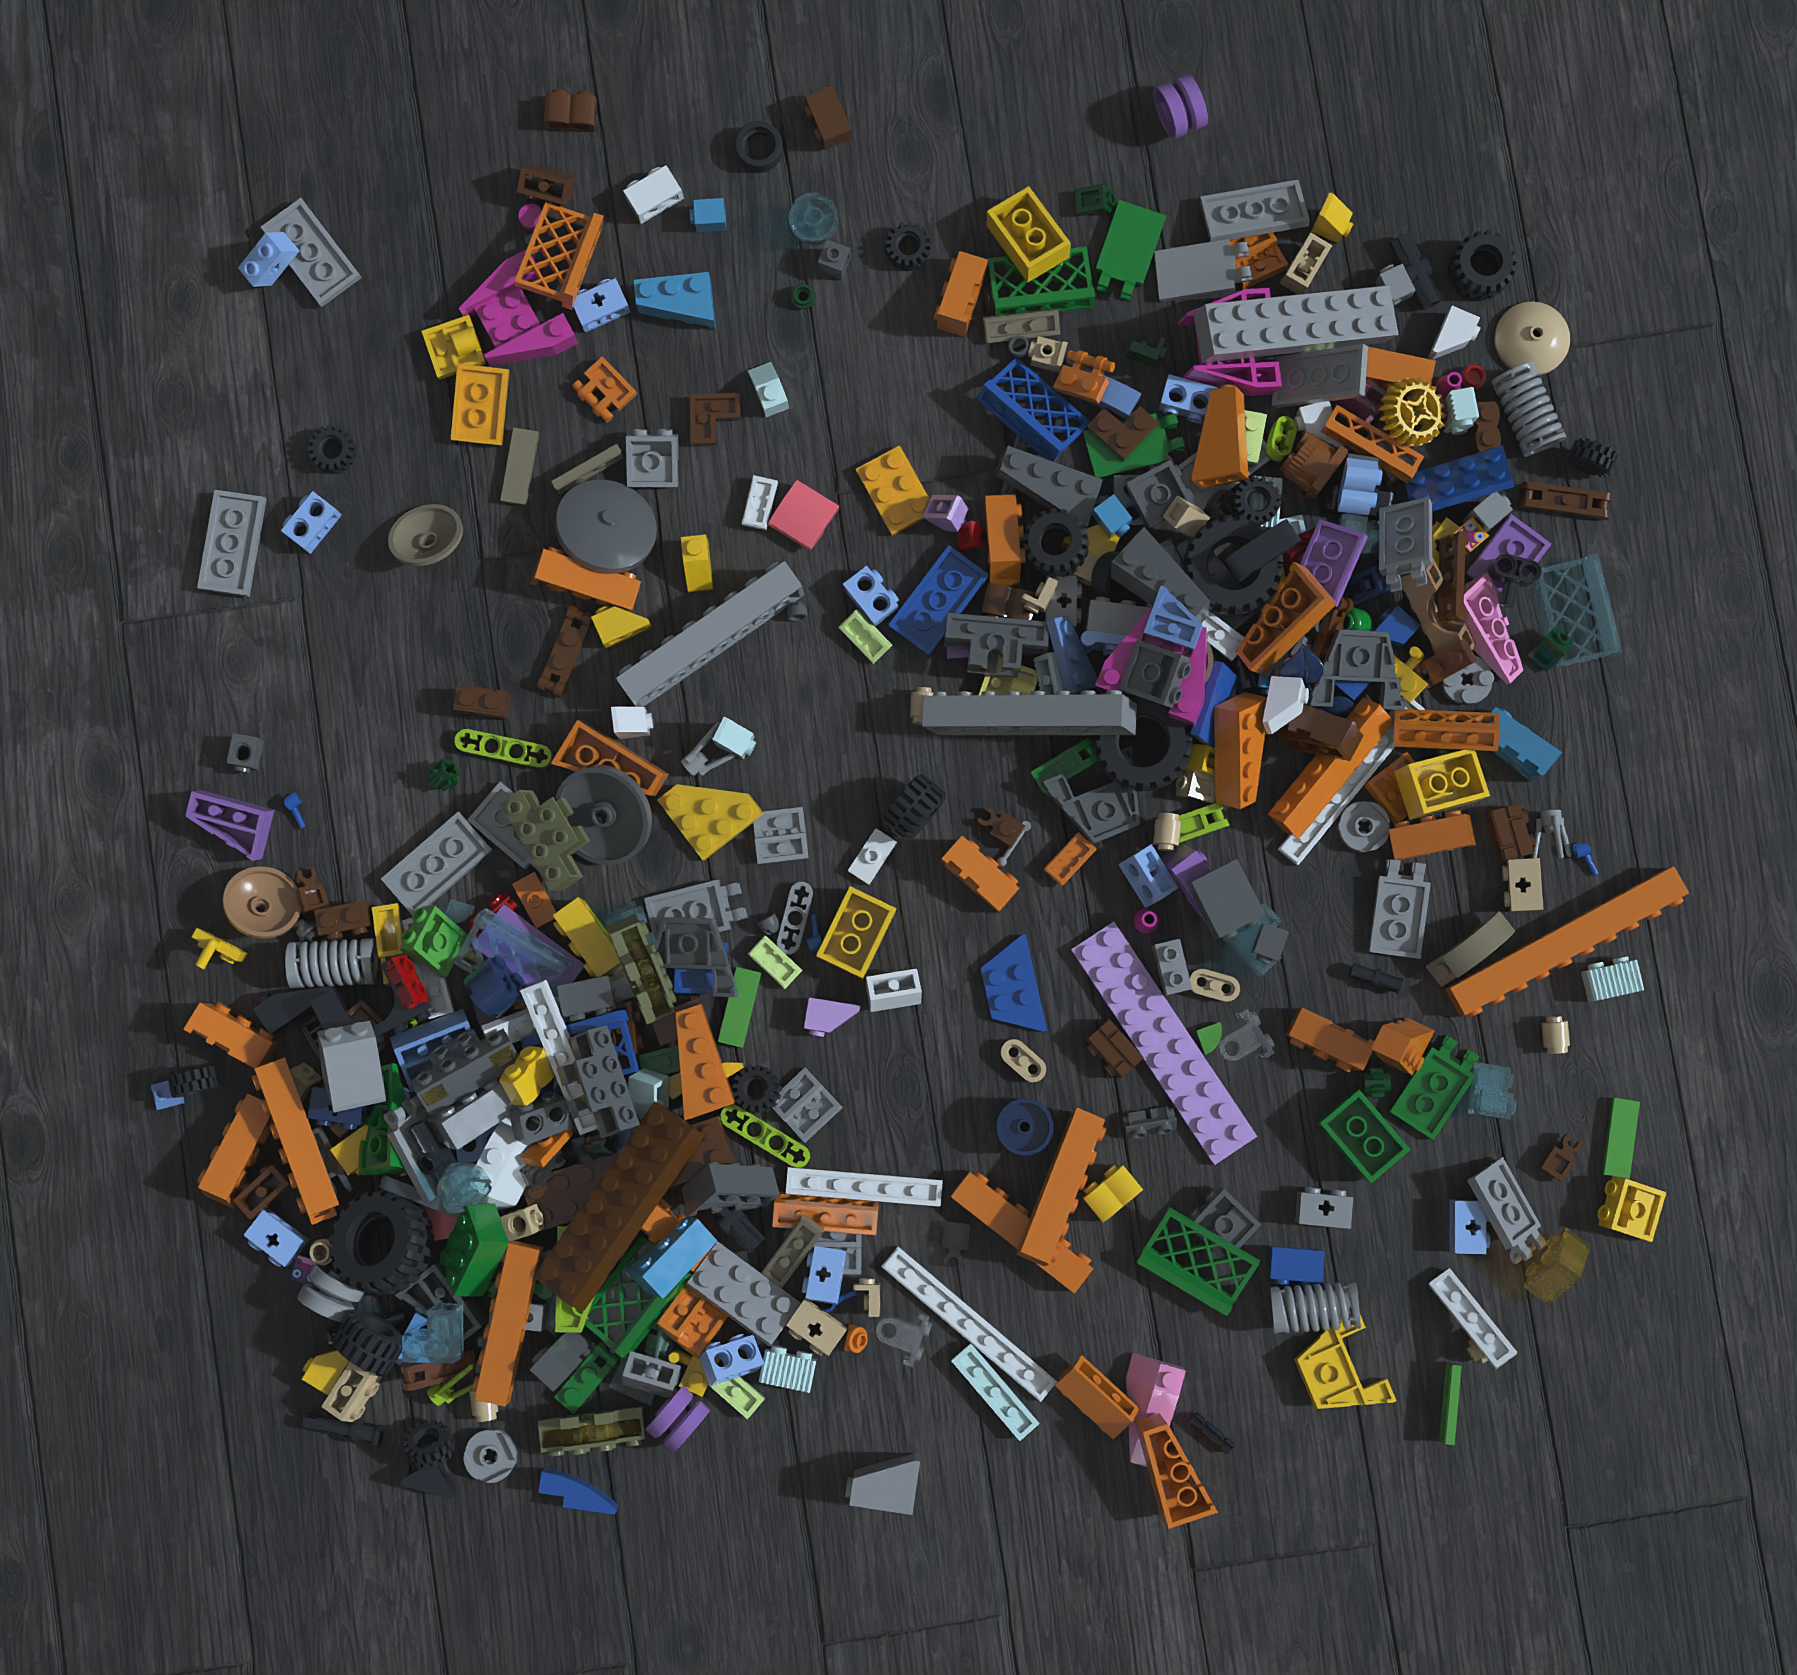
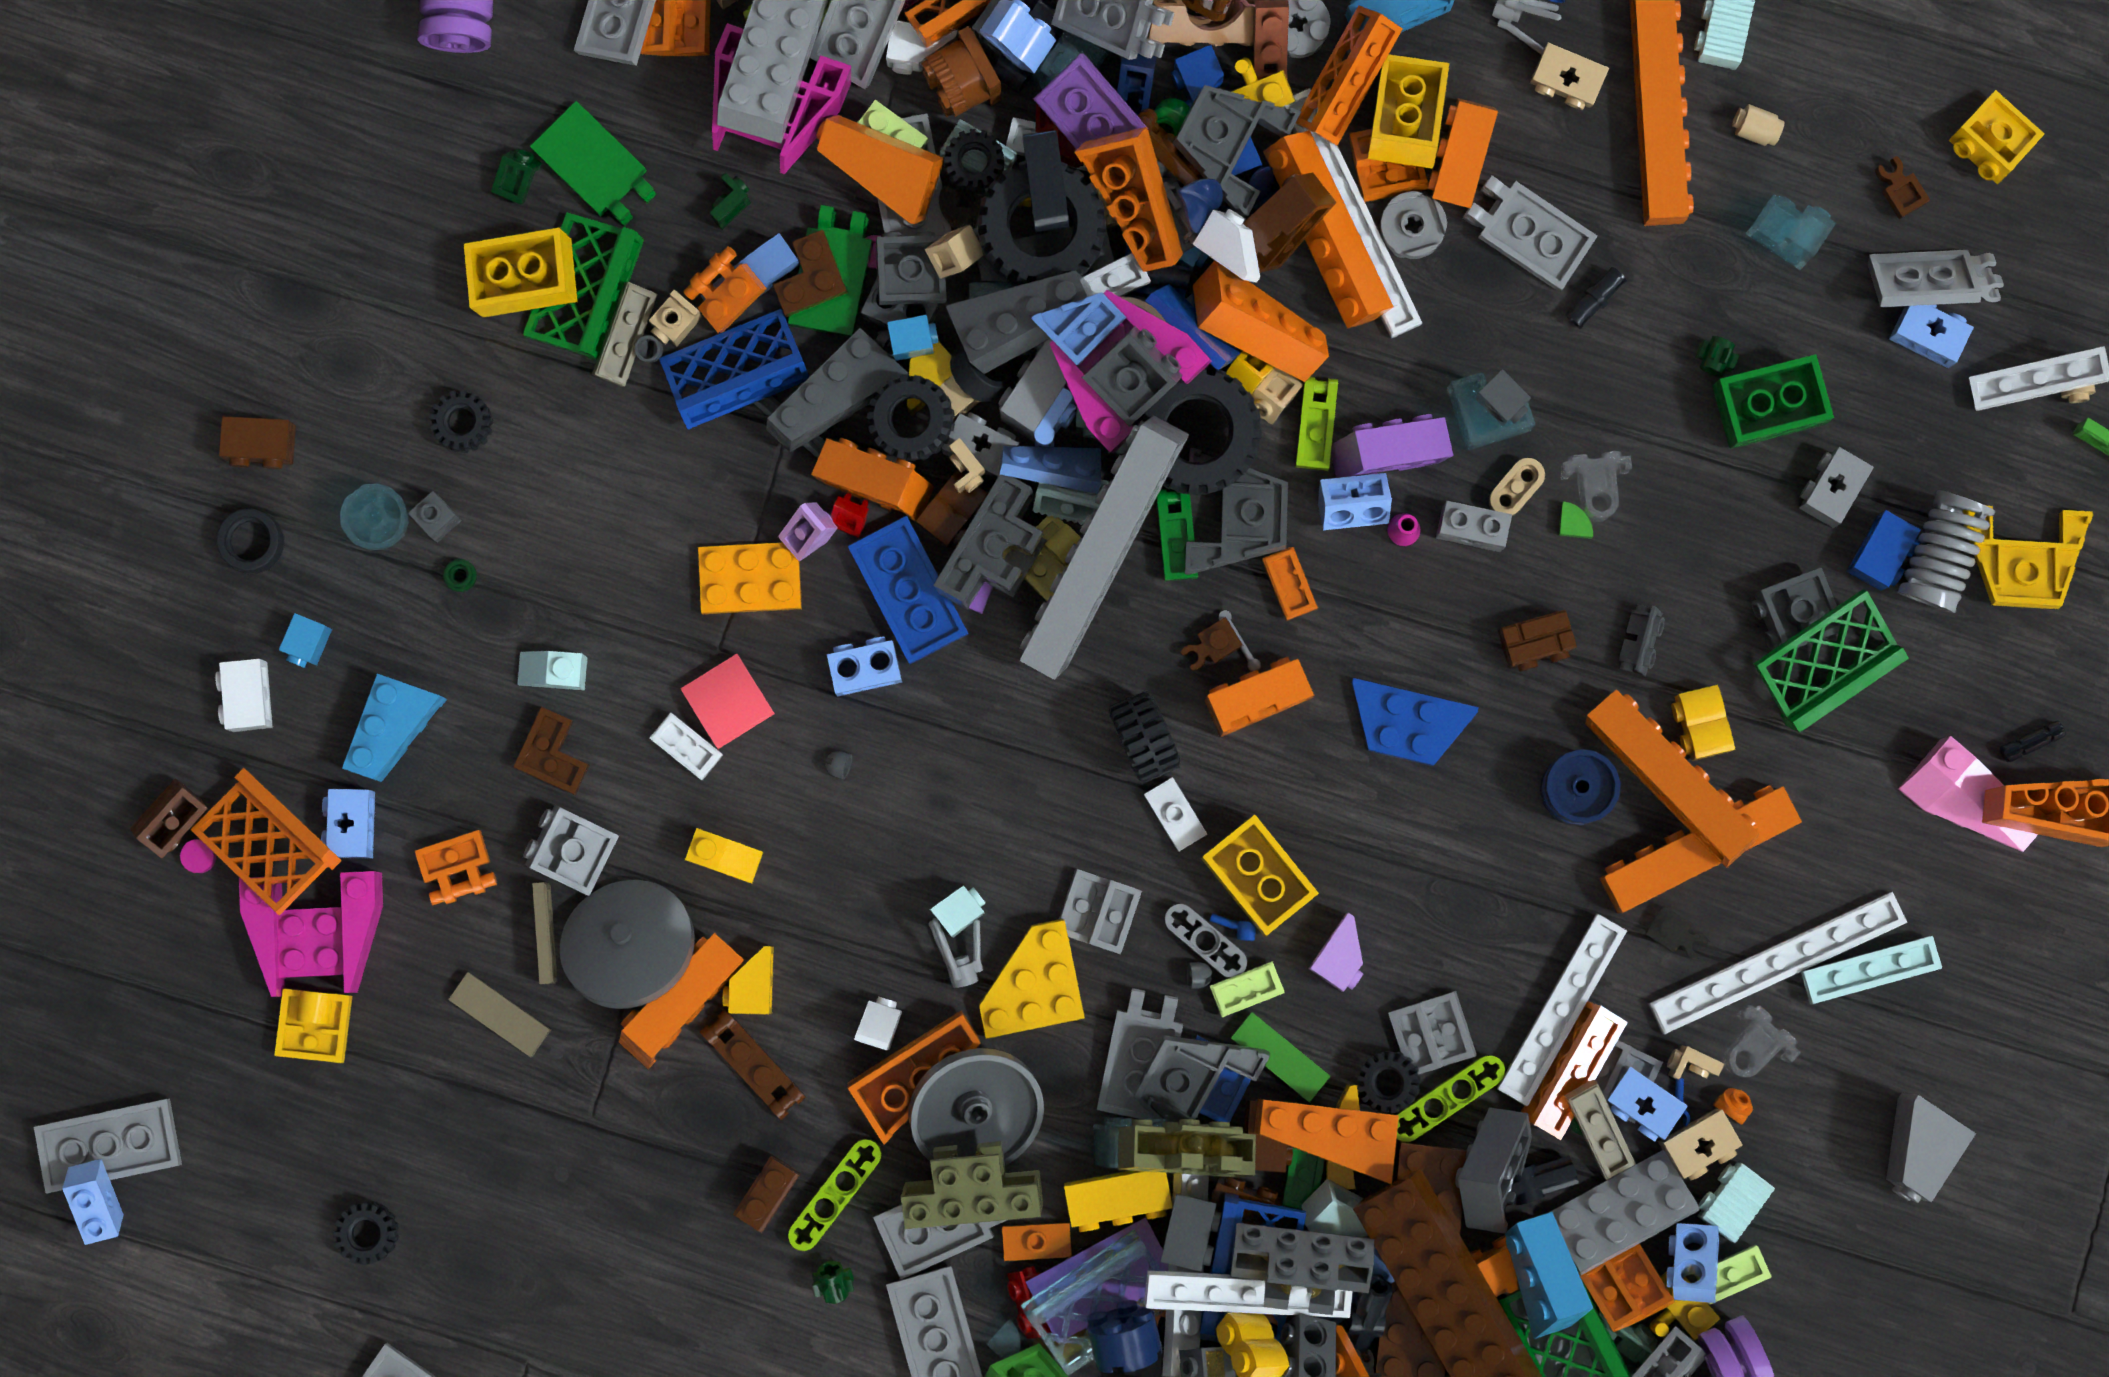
camera: 65 degrees left, 0 degrees up
light blue brick [281,491,342,554] -> none
dark tan dish [388,504,463,566] -> none
light orange plate [451,364,509,446] -> none
reddish brown brick [544,89,597,132] -> none
light grey brick [616,561,804,707] -> none
yellowish green plate [838,609,892,664] -> none
white brick [866,969,922,1012] -> none
tan brick [910,687,933,725] -> none
orange wedge [934,251,988,337] -> none
tan plate [1001,1039,1046,1082] -> none
orange brick [1055,1355,1140,1439] -> none
lavender plate [1071,922,1257,1165] -> none
tan brick [1153,813,1181,851] -> none
light grey tile [1154,239,1252,302] -> none
light blue brick [1159,374,1217,423] -> none
dark grey brick [1186,859,1266,941] -> none
lime beam [1266,416,1297,462] -> none
orange wedge [1285,1008,1374,1073] -> none
orange wedge [1371,1018,1435,1076] -> none
green tile [1389,1036,1480,1140] -> none
dark tan arch [1426,911,1515,987] -> none
reddish brown brick [1486,804,1535,862] -> none
clear yellow brick [1523,1228,1591,1306] -> none
bright green tile [1602,1098,1640,1179] -> none

